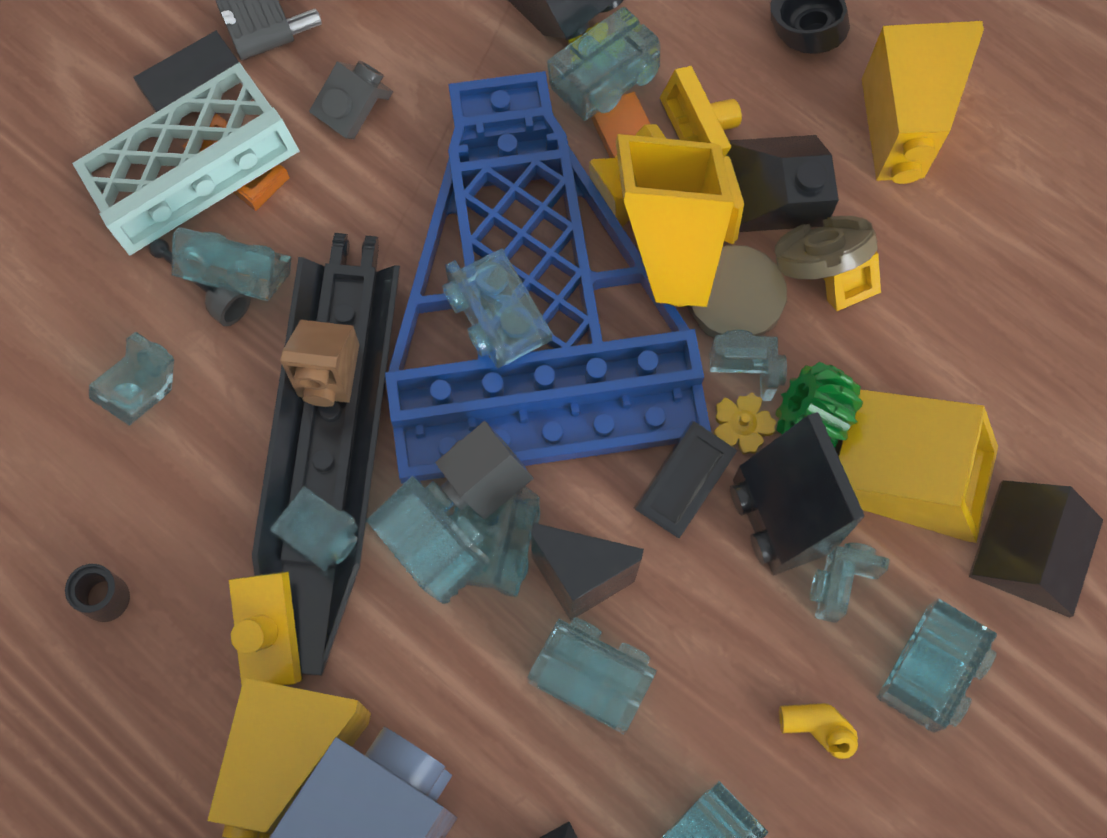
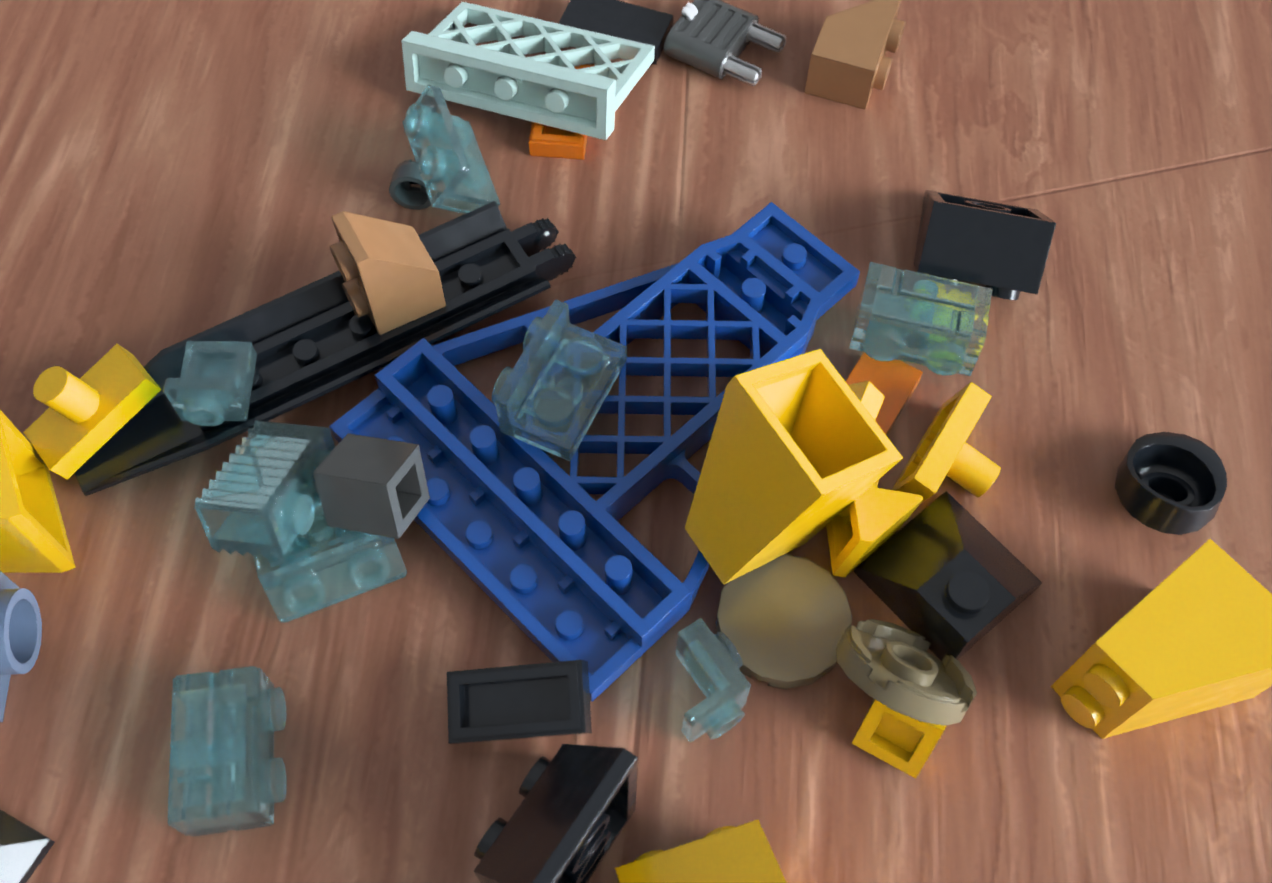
camera: 55 degrees right, 10 degrees down
black beam [65,564,130,622] -> none
clear light blue bracket [89,332,174,426] -> none
dark grey bracket [309,61,393,139] -> none
black slope [531,523,644,621] -> none
yellow plant [713,392,777,455] -> none
green gear [775,362,863,448] -> none

